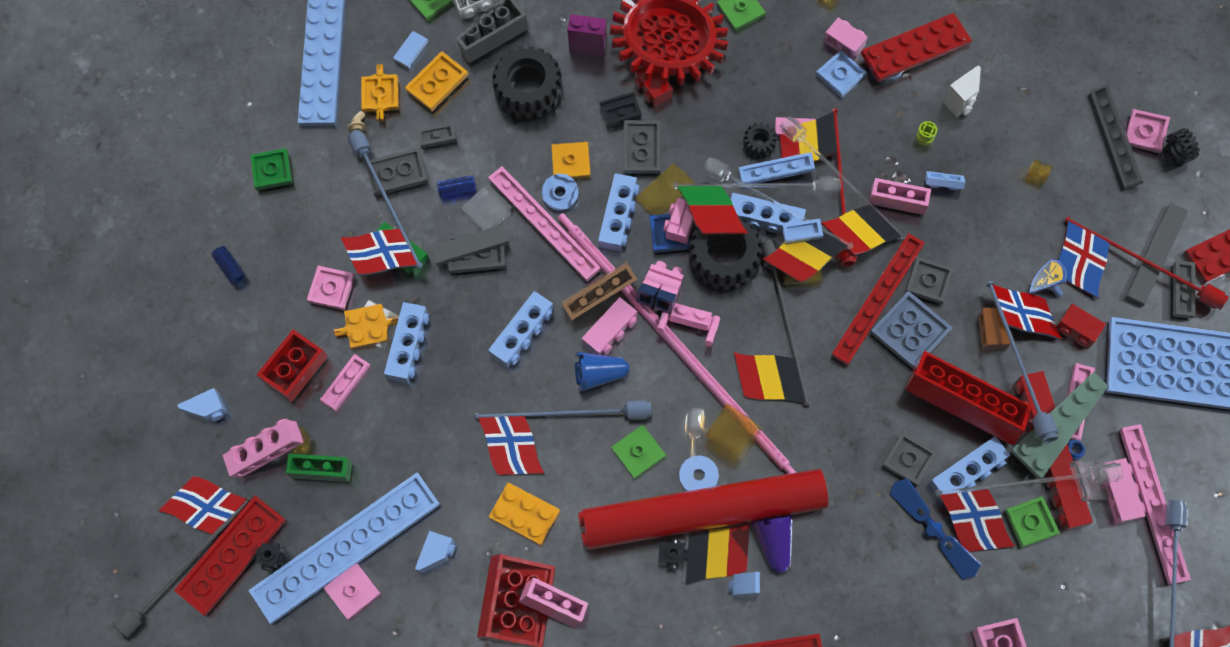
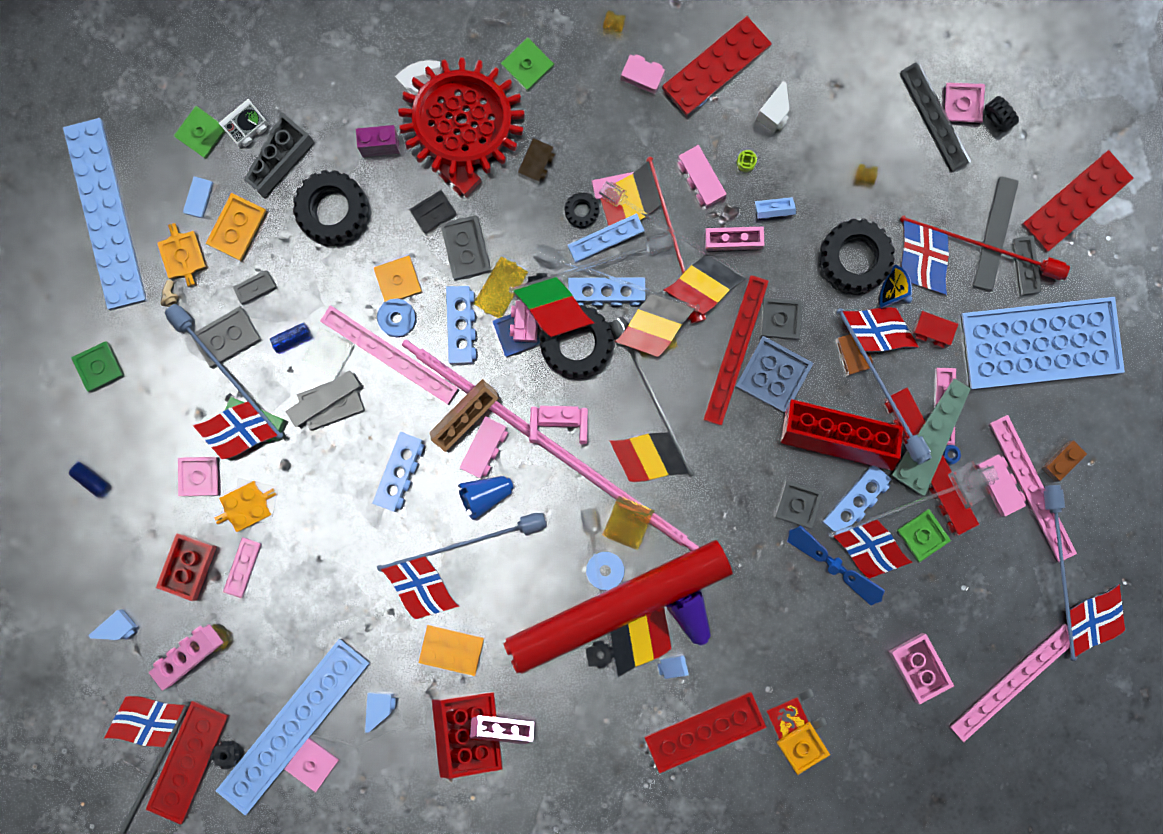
camera: 15 degrees left, 15 degrees up
green brick [286,454,352,482] -> none
light blue brick [384,302,429,384] -> none
bright green plate [611,425,666,480] -> none
hips [636,261,684,314] -> none
light blue tile [782,219,823,244] -> none
light blue tile [816,50,867,98] -> none
none -> dark brown brick [518,138,556,185]
none -> bright pink brick [677,145,727,208]
none -> black tyre [819,218,895,294]
none -> dark orange brick [1041,440,1087,482]

